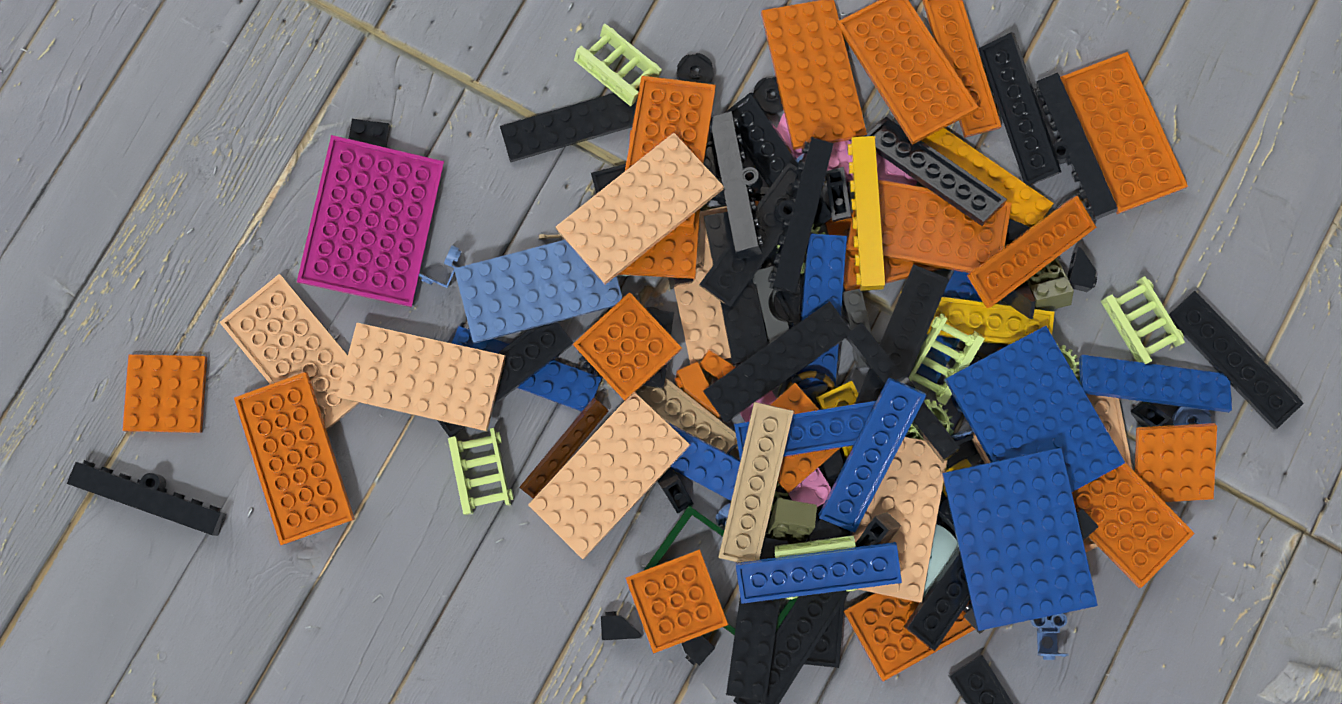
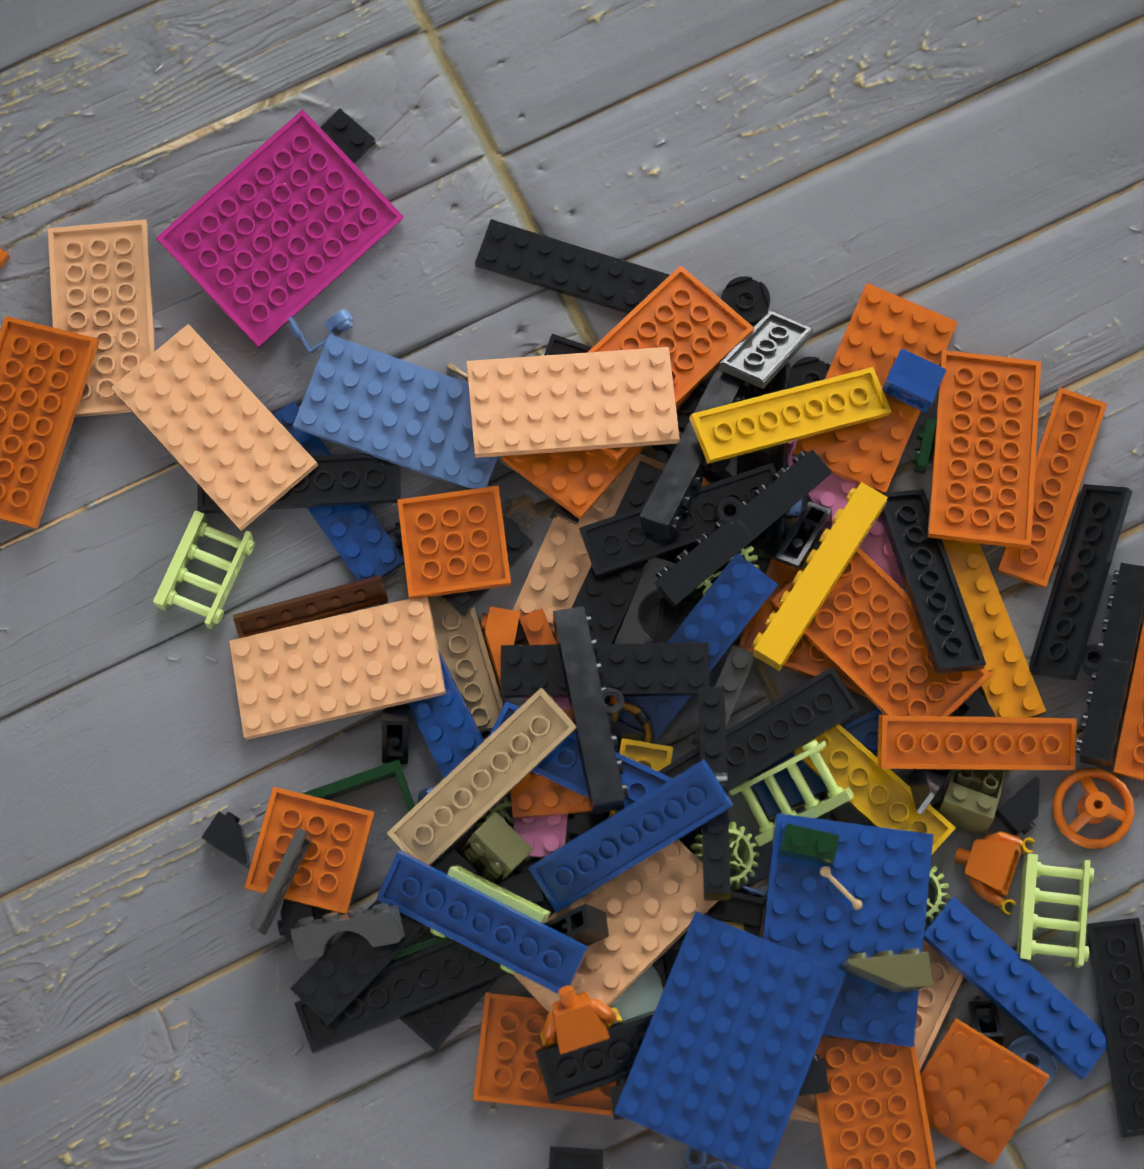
camera: 35 degrees right, 5 degrees down
yellowish green fence [574,24,662,106] -> none
none -> dark grey tile [250,828,312,935]
none -> dark grey arch [290,903,405,961]
none -> orange torso [541,985,623,1054]
none -> black hinge [553,606,629,814]
none -> yellow plate [689,367,892,464]
none -> tile [719,310,813,389]
none -> dark green brick [778,824,840,866]
none -> tan hinge [819,866,862,910]
none -> olive slope [839,948,932,992]
none -> blue bracket [882,349,946,413]
none -> dark green plate [912,418,937,474]
none -> orange torso [955,831,1035,915]
none -> orange piece [1052,768,1135,849]

